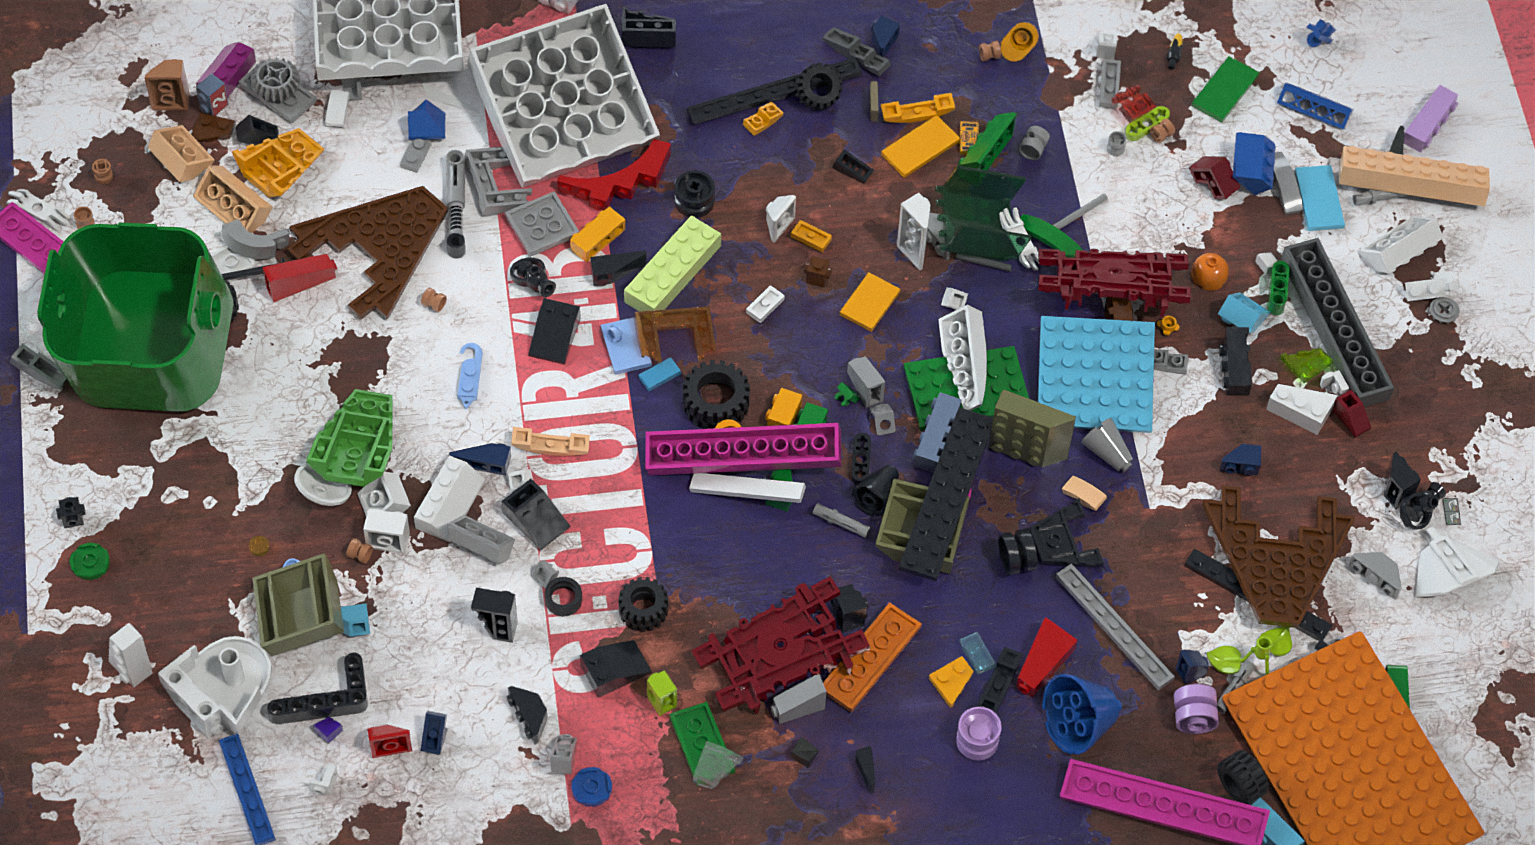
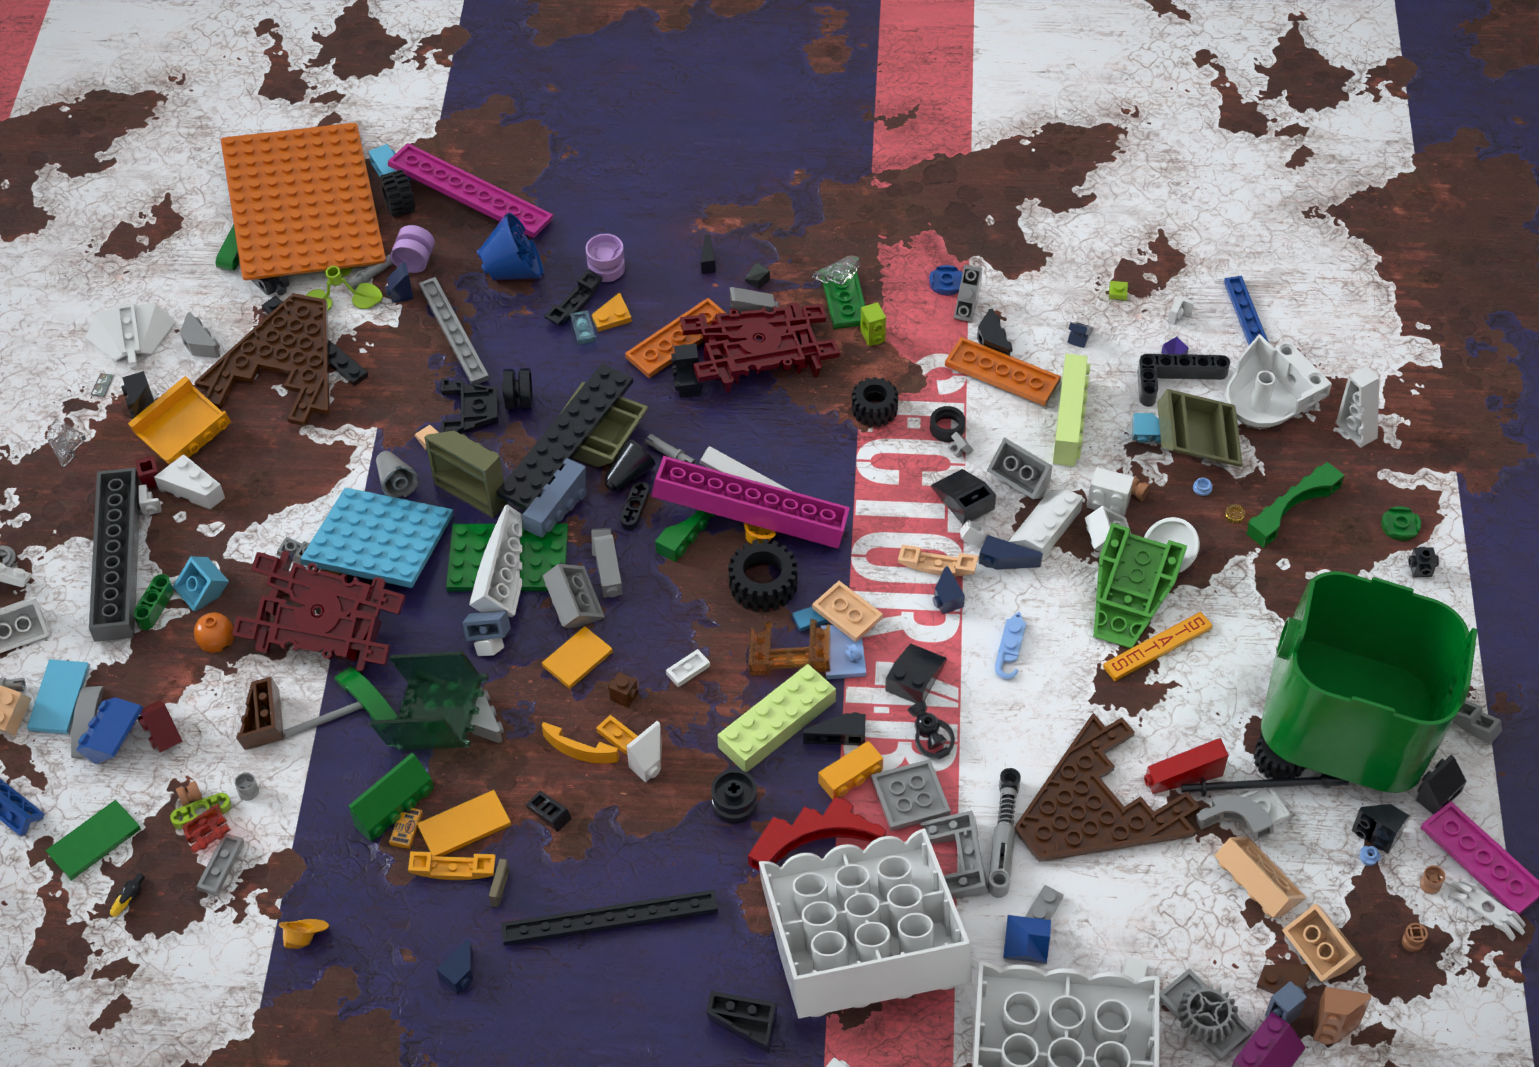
camera: 165 degrees left, 5 degrees down
light orange wedge [232,128,324,197] -> none
black slope [235,115,279,146] -> none
red slope [367,724,413,759] -> none
nougat wheel [421,287,447,312] -> none
black wedge [471,587,518,643] -> none
black slope [580,640,652,698] -> none
light orange slope [742,102,784,136] -> none
light orange brick [765,388,803,426] -> none
black tyre [795,63,843,111] -> none
dark grey slope [822,27,891,76] -> none
green tile [834,382,860,407] -> none
white slope [897,193,930,270] -> none
nougat wheel [979,41,1001,61] -> none
white piece [999,207,1039,271] -> none
red slope [1017,617,1078,698] -> none
light grey wheel [1019,126,1050,160] -> none
white slope [1096,32,1117,59] -> none
black wedge [1219,327,1252,396] -> none
dark blue slope [1220,444,1261,476] -> none
white slope [1255,253,1277,275] -> none
clear neon green wing [1280,348,1333,383] -> none
black piece [1399,482,1446,530] -> none
none -> clear slope [46,419,86,467]
none -> light orange panel [128,376,231,465]
none -> reddish brown wedge [236,677,284,750]
none -> sand blue brick [462,610,511,641]
none -> light orange slope [542,722,619,764]
none -> light grey slope [543,564,605,628]
none -> light nougat plate [812,581,883,642]
none -> dark blue slope [933,566,965,615]
none -> orange plate [945,337,1061,406]
none -> yellowish green brick [1053,353,1091,466]
none -> light orange tile [1103,611,1213,681]
none -> lime plate [1109,281,1128,300]
none -> green arch [1246,462,1345,548]

